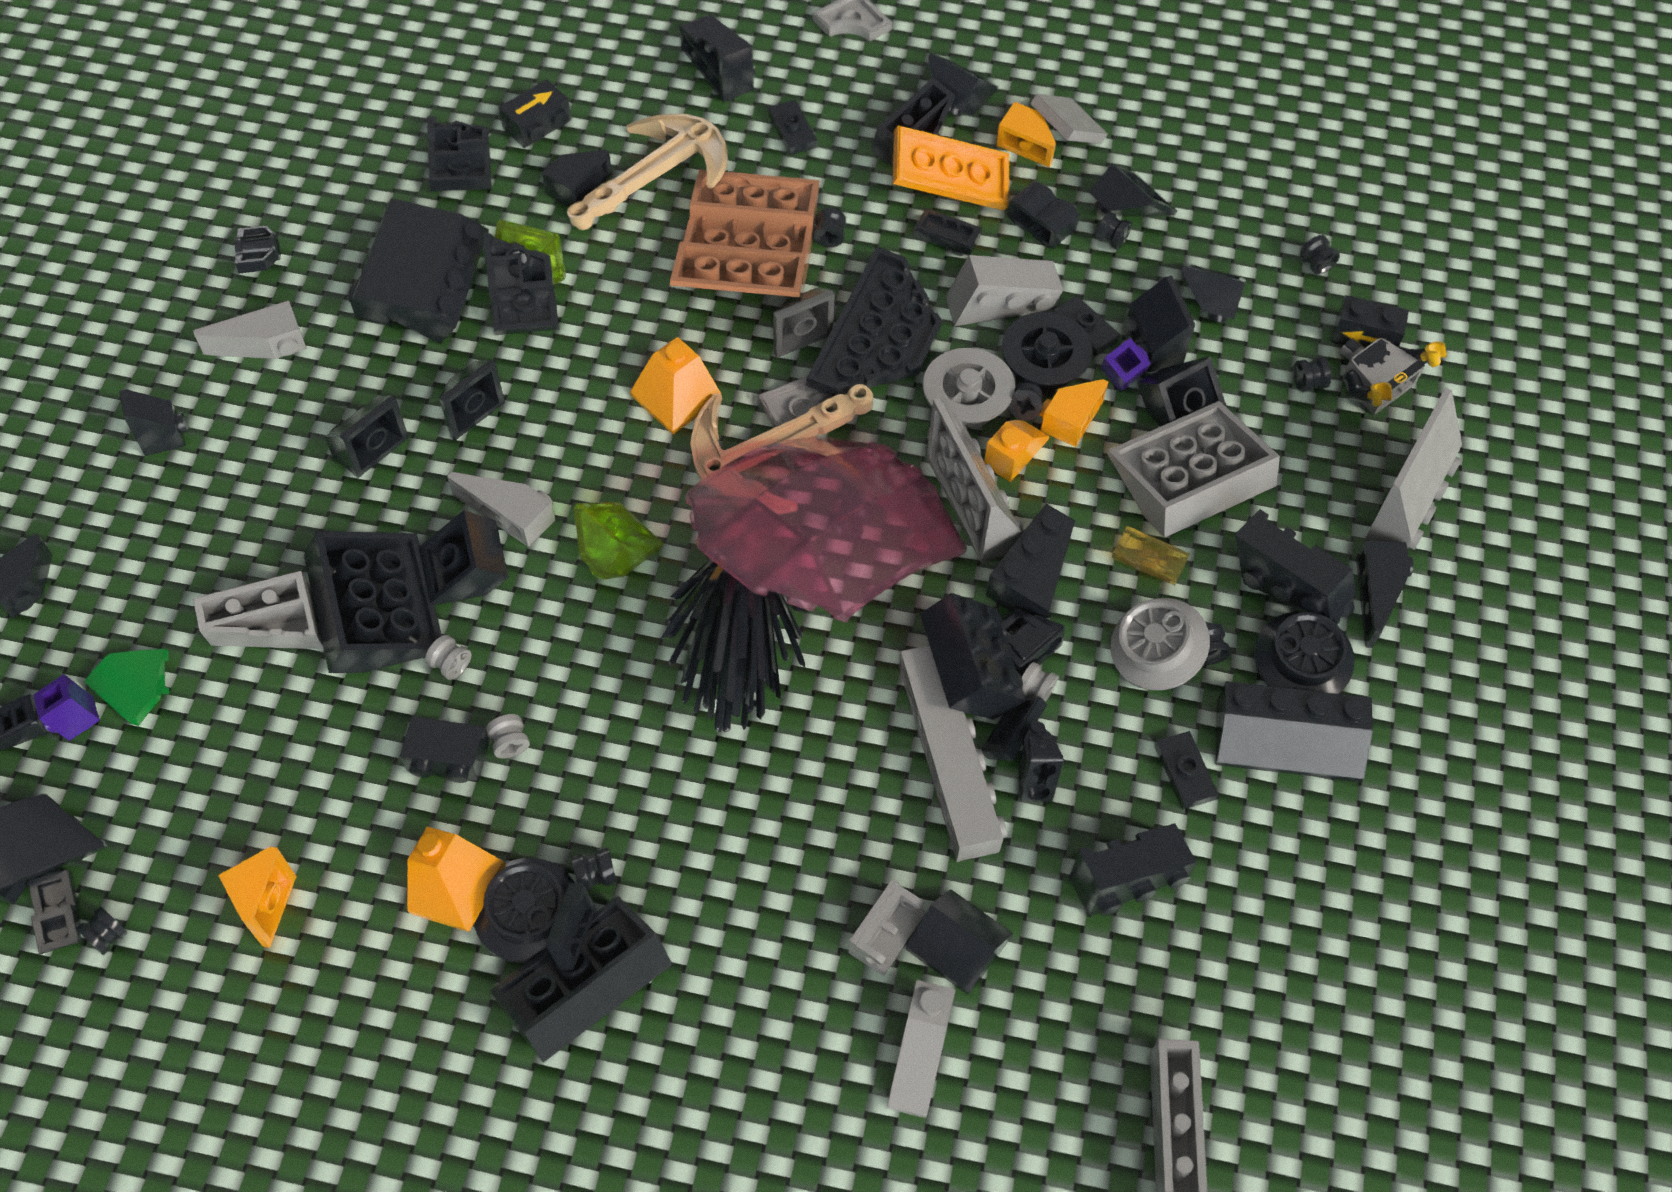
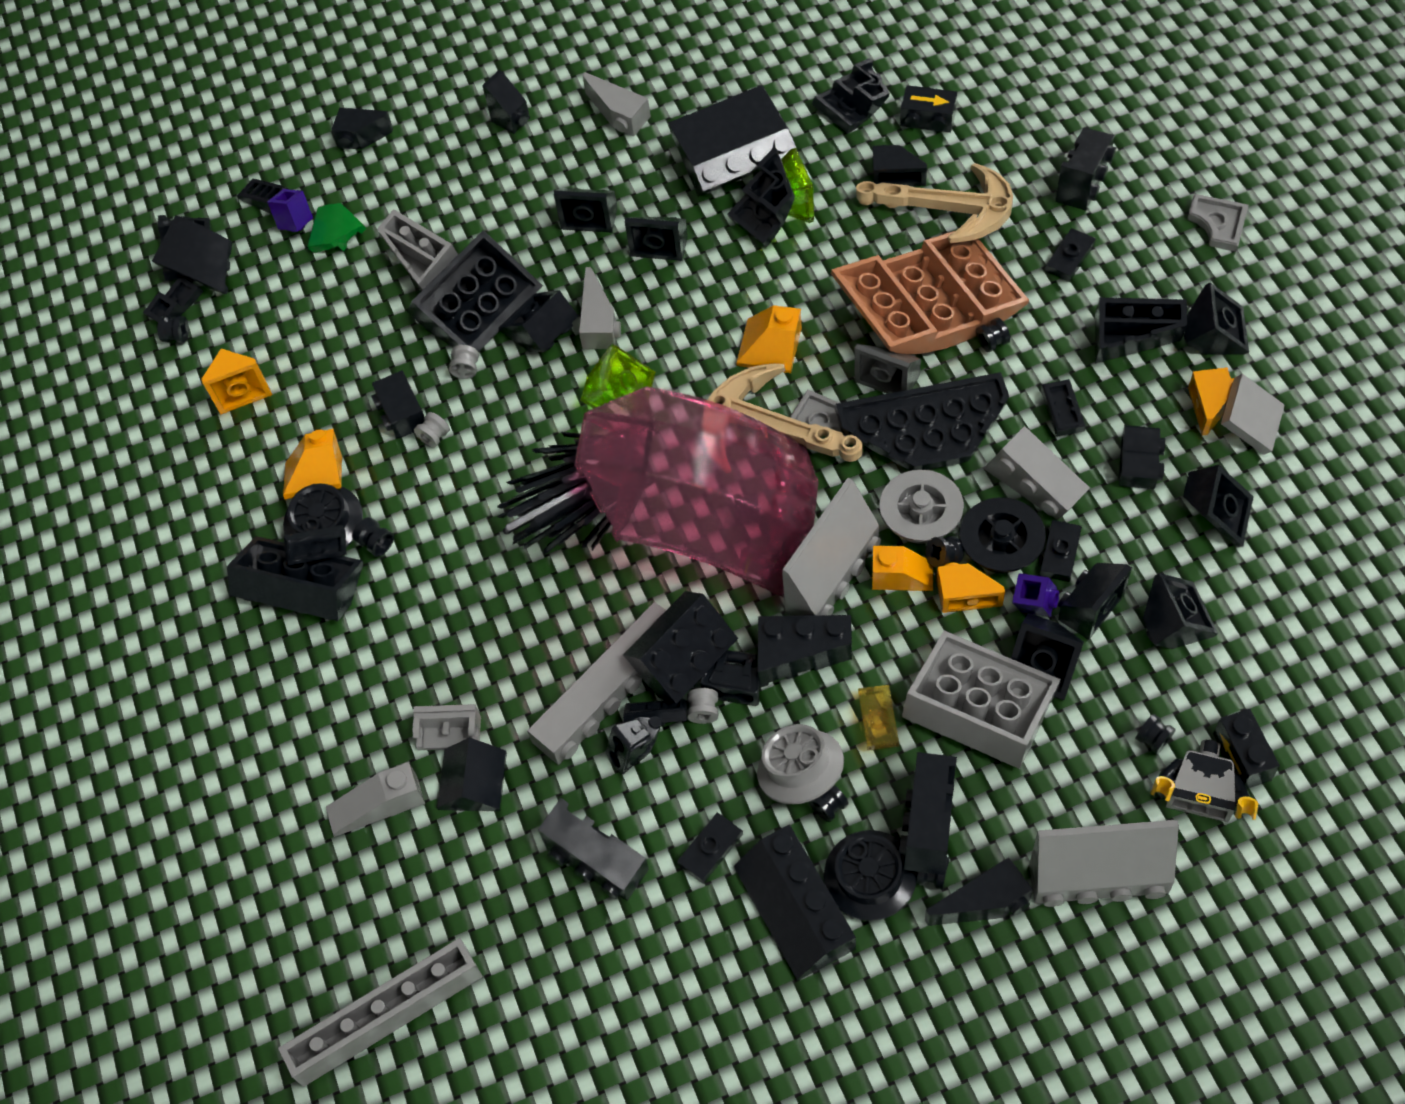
camera: 65 degrees right, 0 degrees up
black piece [234,225,281,274] -> none
light orange tile [893,125,1009,211] -> none
black wheel [1095,211,1132,250] -> none
black wheel [1300,235,1340,275] -> none

